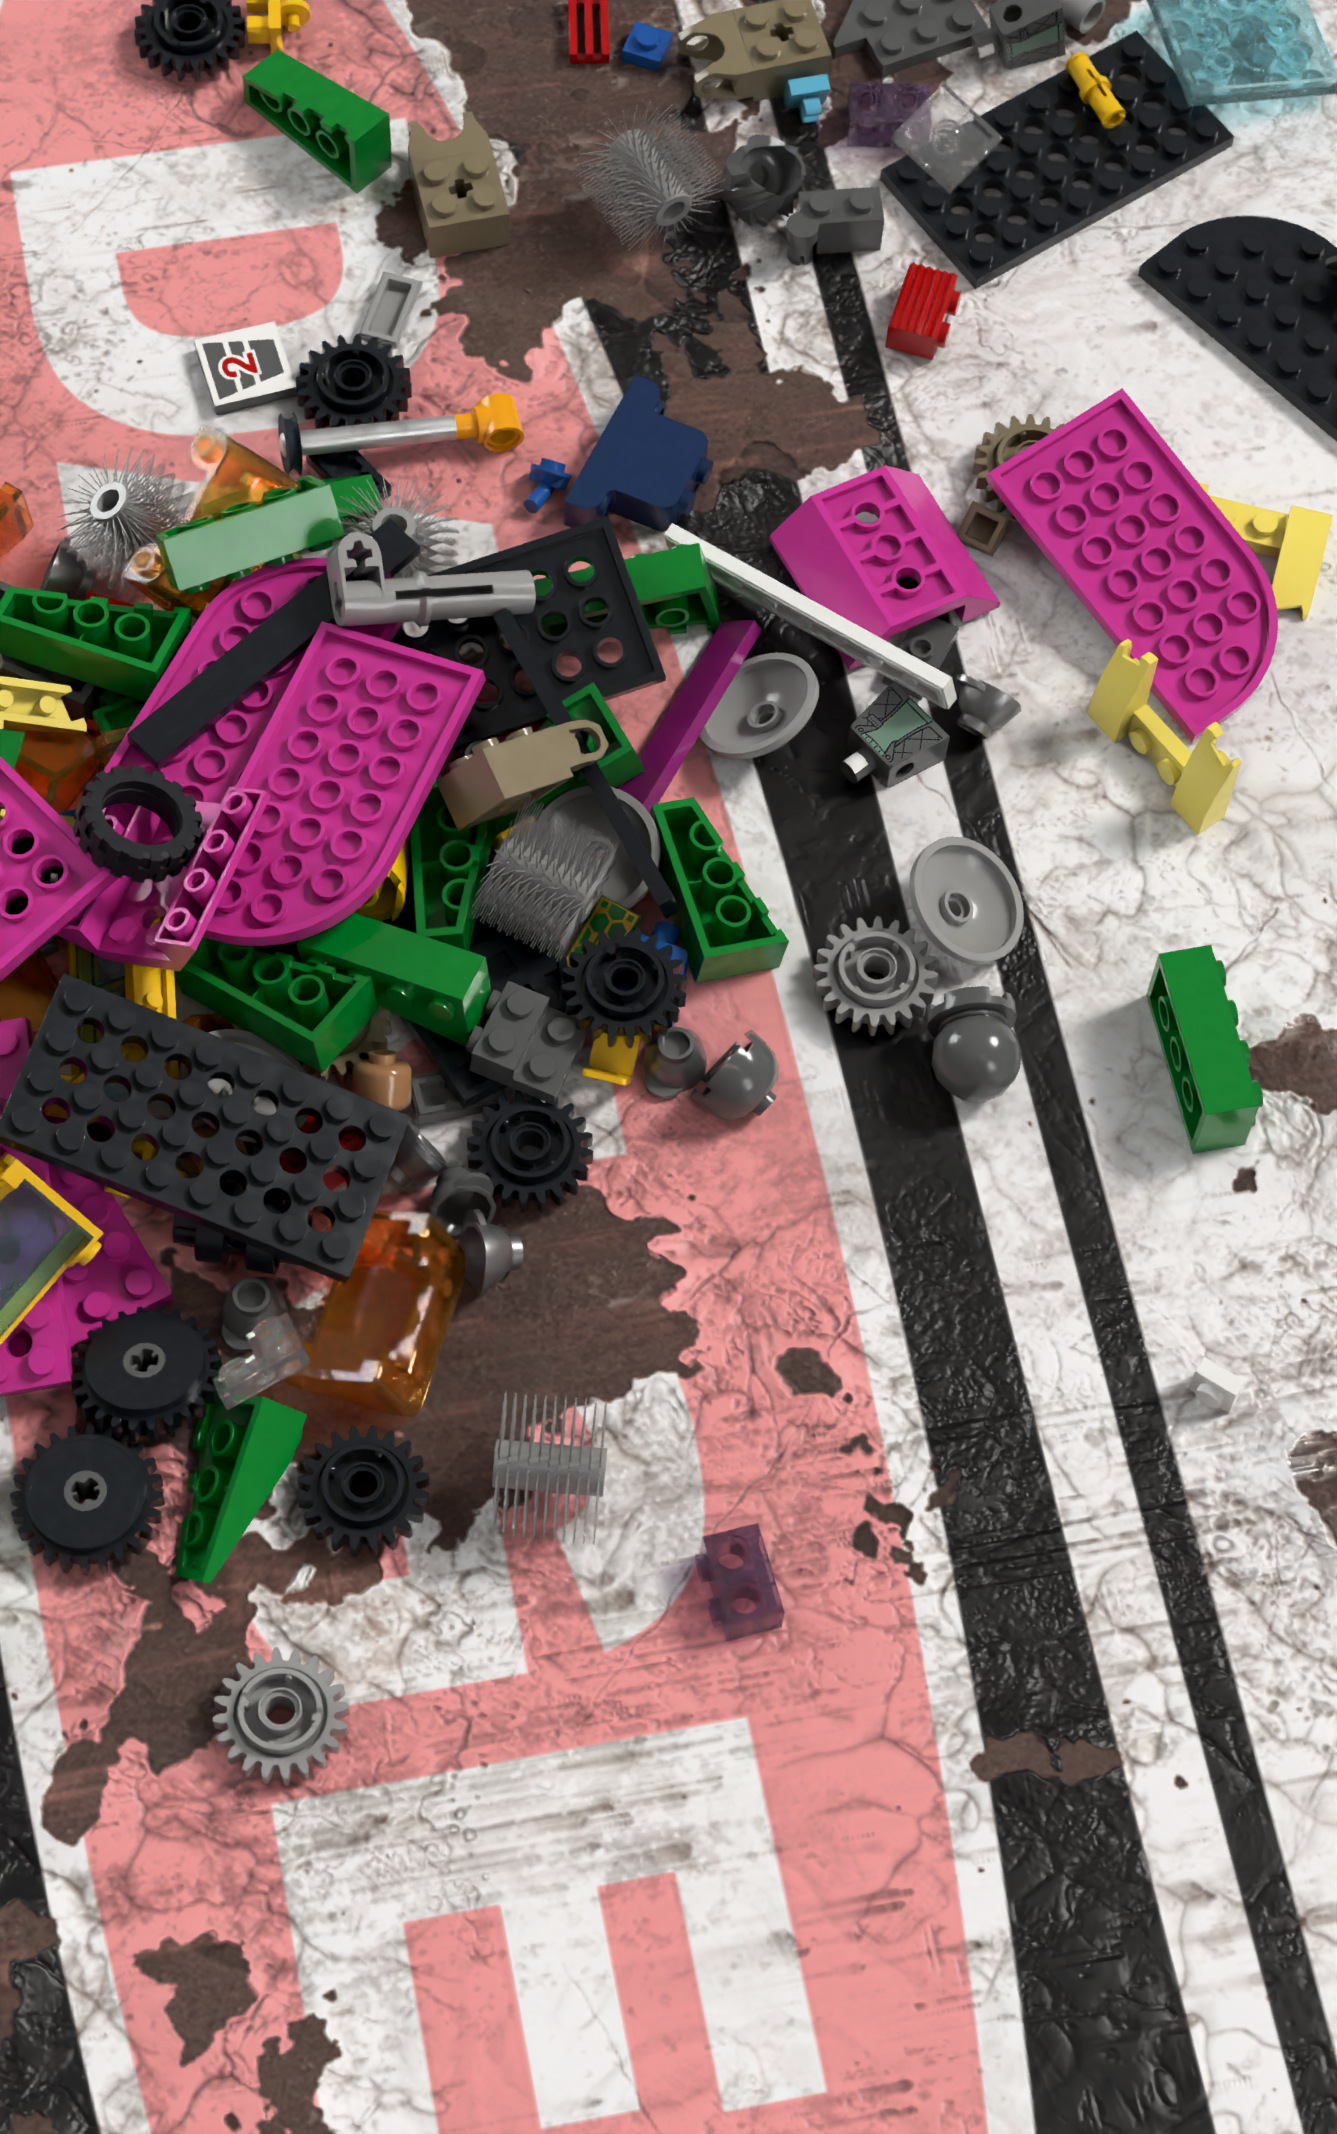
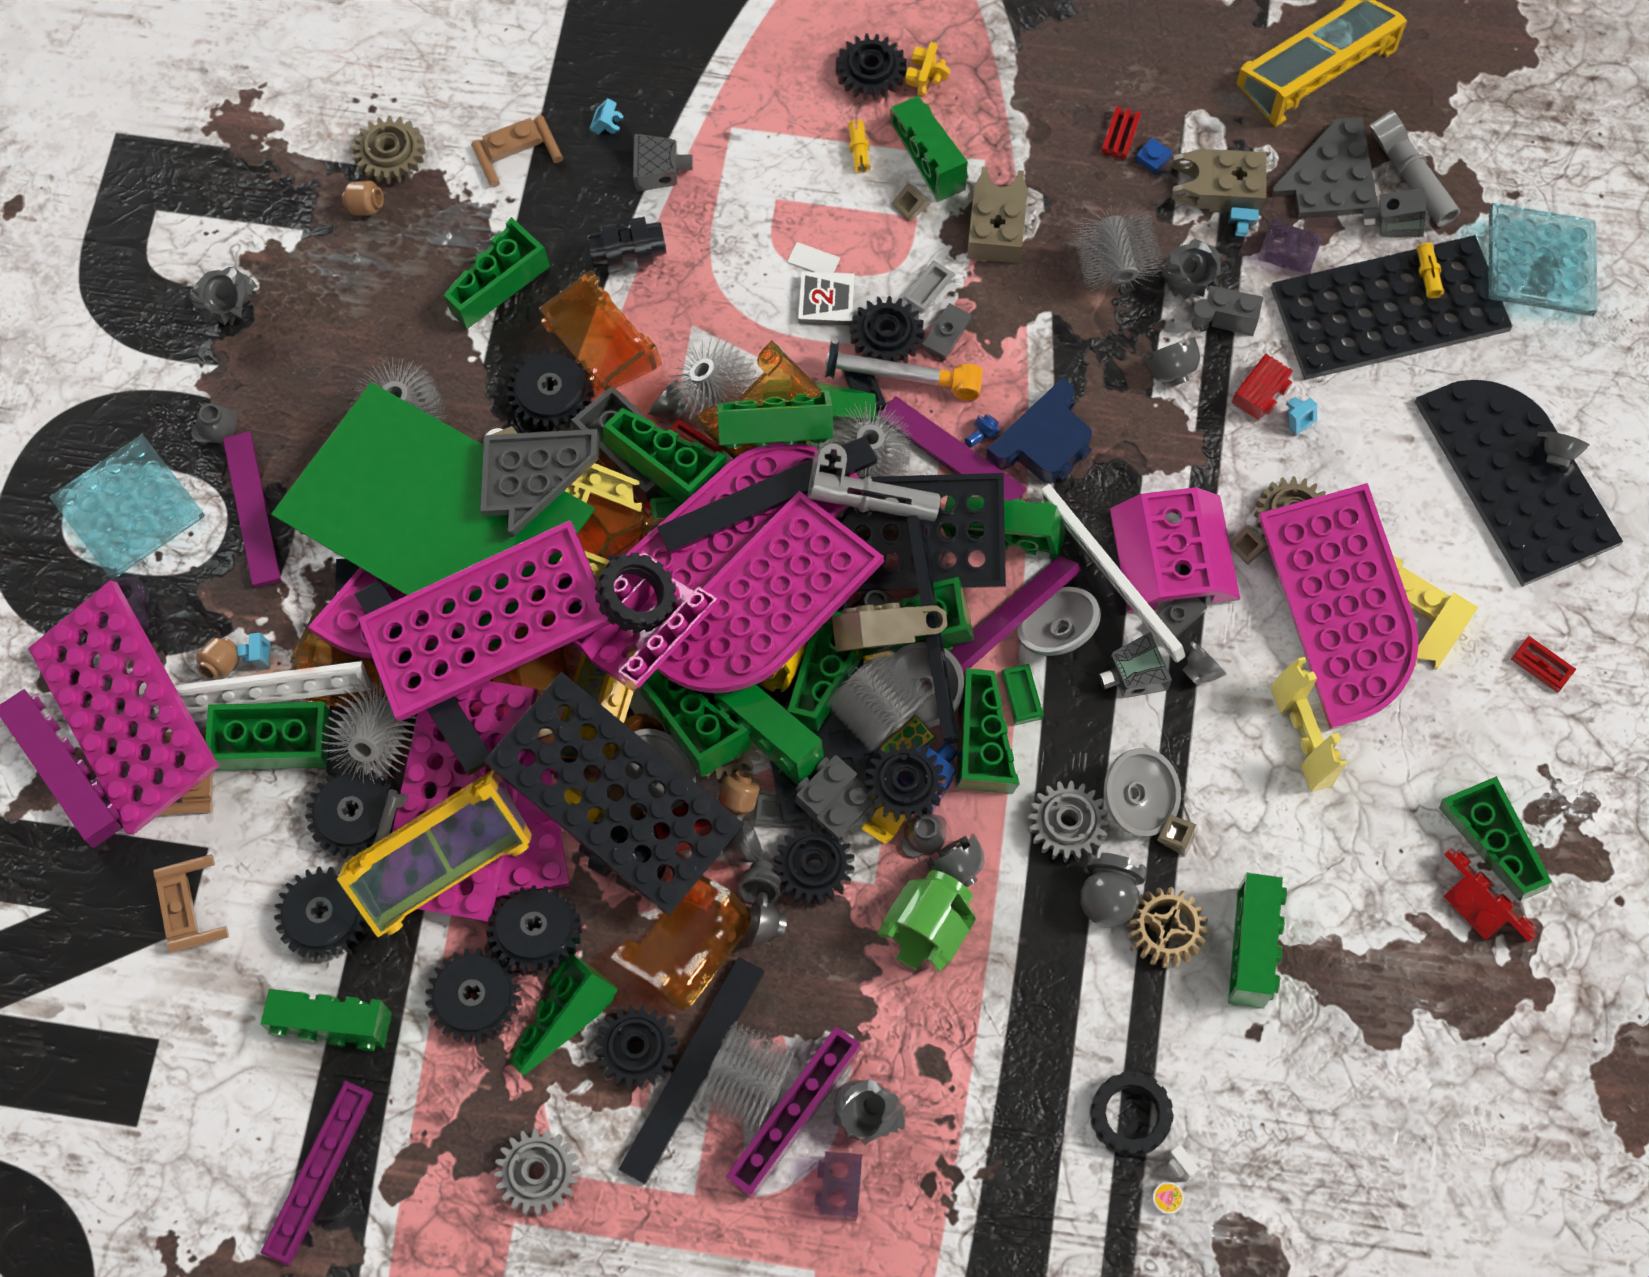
camera: 25 degrees right, 5 degrees up
clear plate [212,1312,312,1410] -> none
dark grey piece [220,1277,288,1353] -> none
clear plate [891,83,1003,194] -> none
none -> black tile [619,956,765,1185]
none -> magenta brick [726,1026,861,1200]
none -> white sticker [788,242,840,273]
none -> dark grey hair [832,1079,906,1146]
none -> yellow pin [848,119,871,173]
none -> bright green piece [877,870,976,972]
none -> magenta tile [879,396,1027,501]
none -> dark tan slope [891,183,932,221]
none -> dark grey plate [922,303,972,361]
none -> green tile [1001,664,1044,725]
none -> black tyre [1090,1071,1174,1157]
none -> tan gear [1127,887,1209,968]
none -> dark grey cylinder [1143,337,1200,386]
none -> tile [1152,1182,1184,1215]
none -> dark tan slope [1157,814,1197,856]
none -> medium azure tile [1286,397,1318,435]

